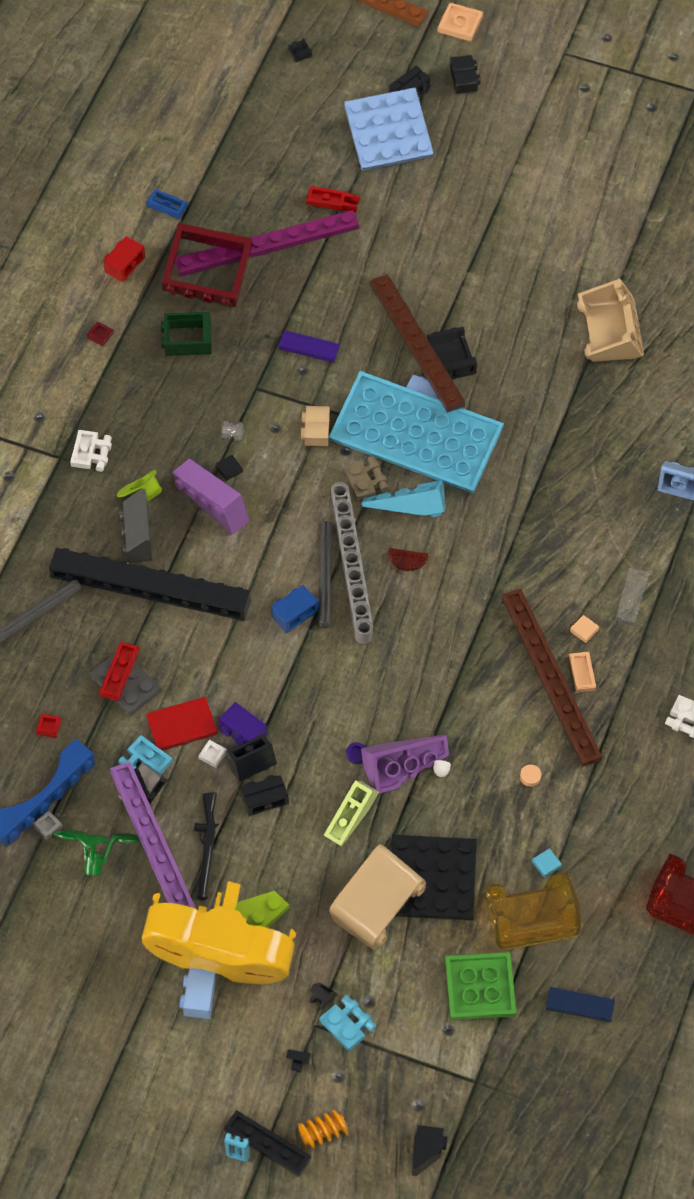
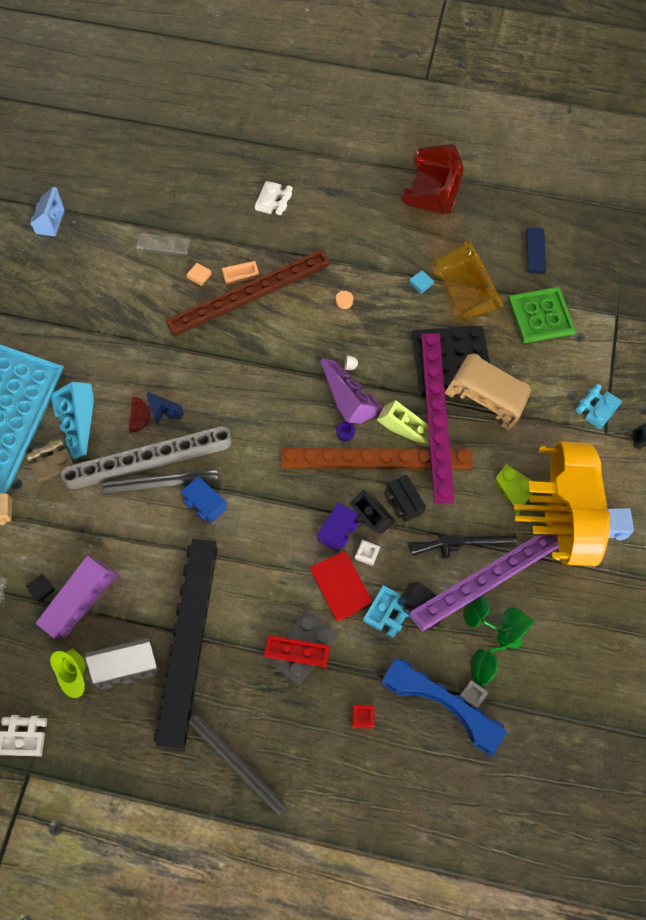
camera: 100 degrees left, 5 degrees up
black tile [309,982,338,1009] -> none
none -> dark blue slope [146,392,184,425]
none -> dark orange plate [281,448,473,470]
none -> magenta plate [421,333,454,504]

